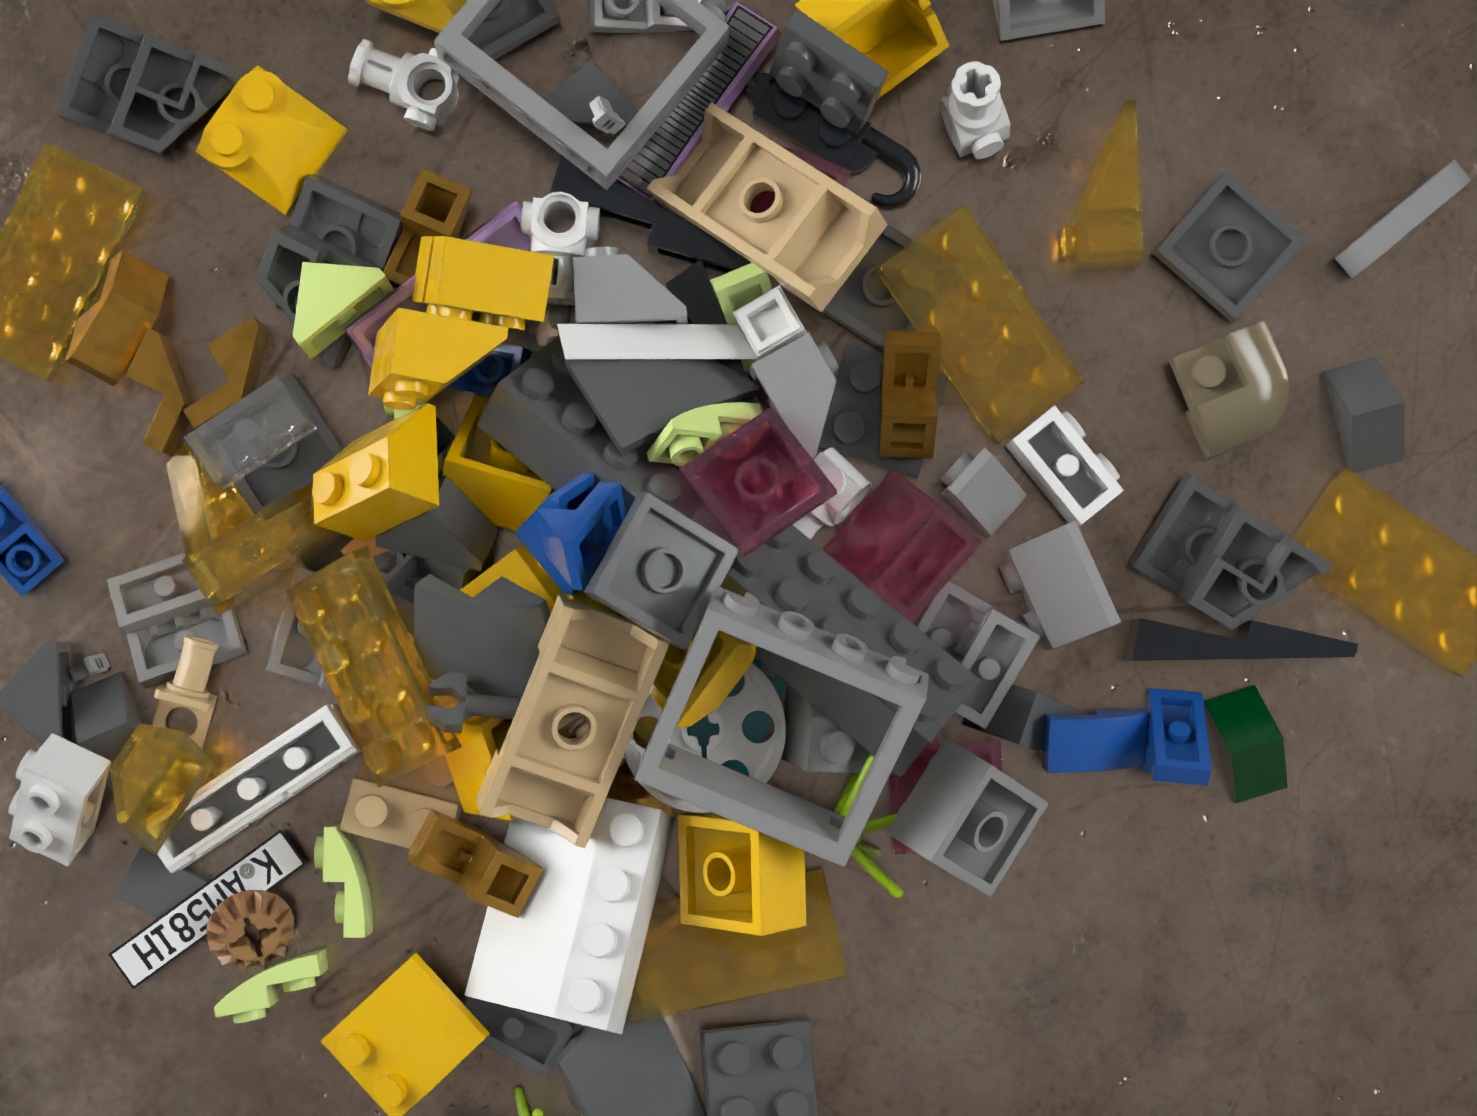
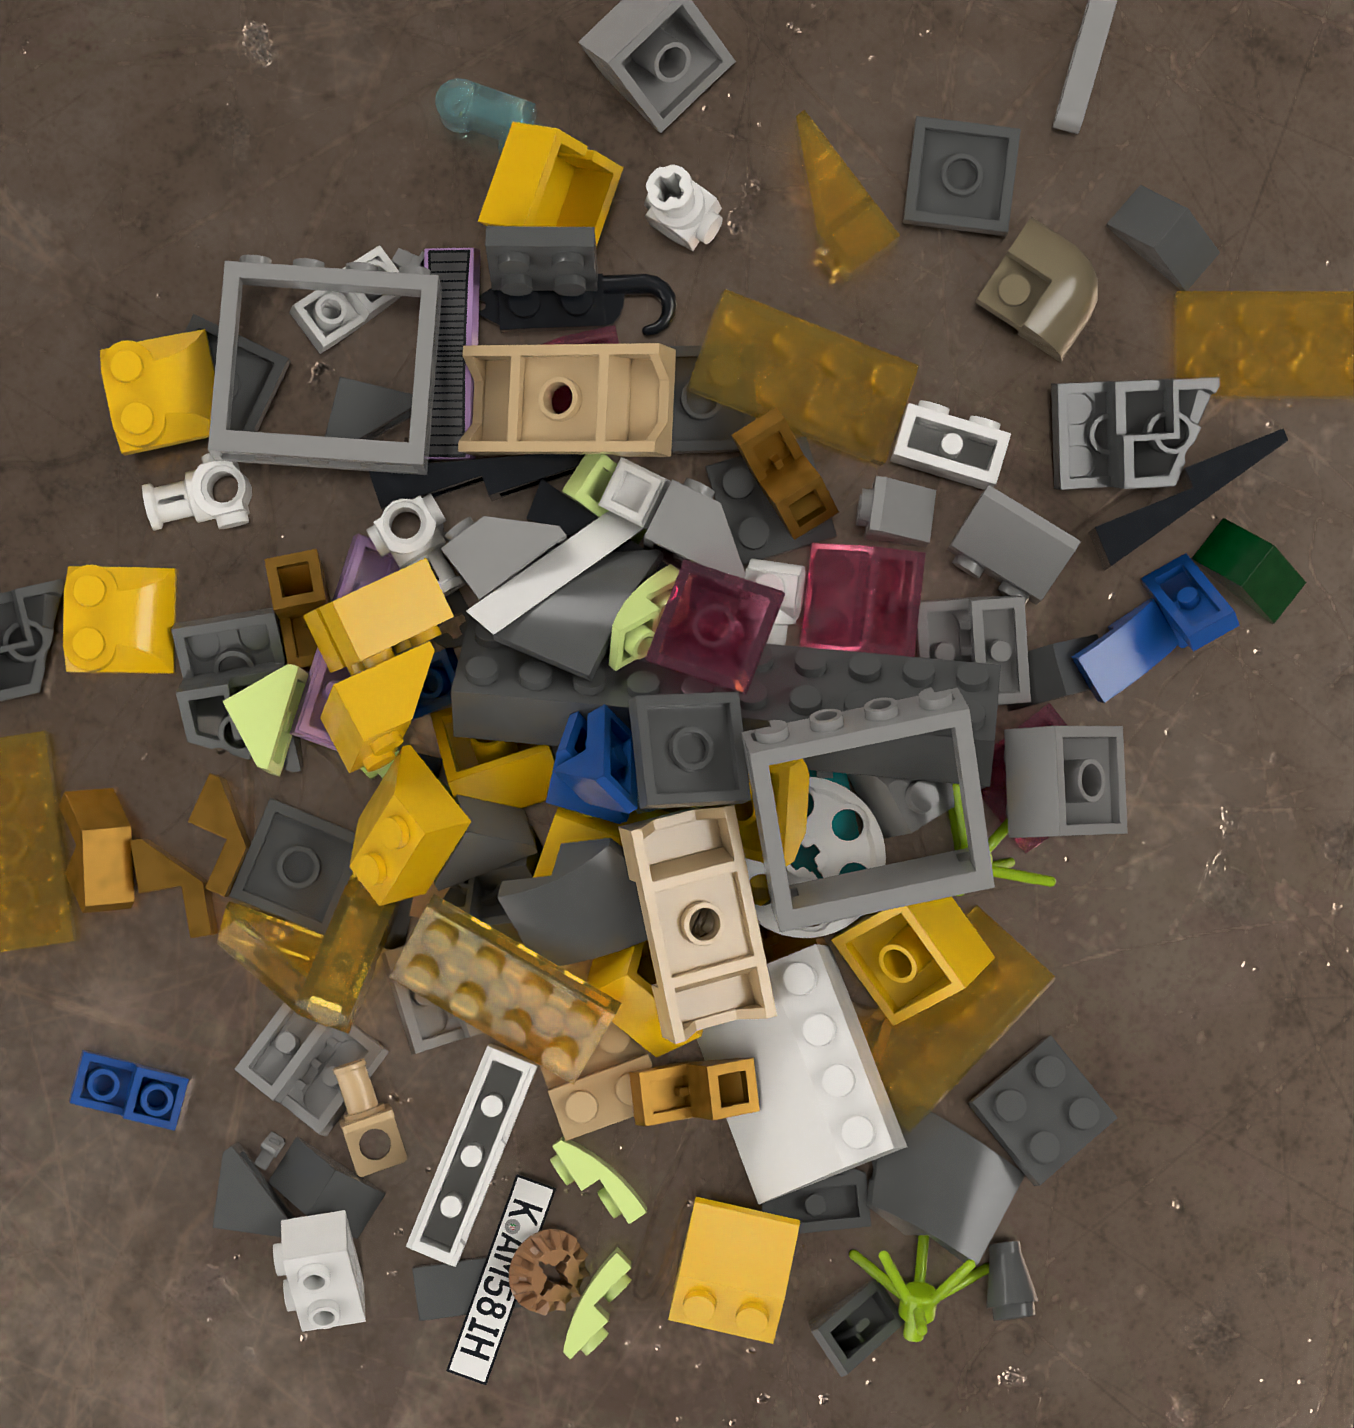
camera: 30 degrees left, 0 degrees up
clear yellow slope [110,723,215,855] -> none
clear brick [184,376,319,488] -> none
dark grey bar [426,672,521,734] -> none
light grey piece [589,95,626,135] -> none

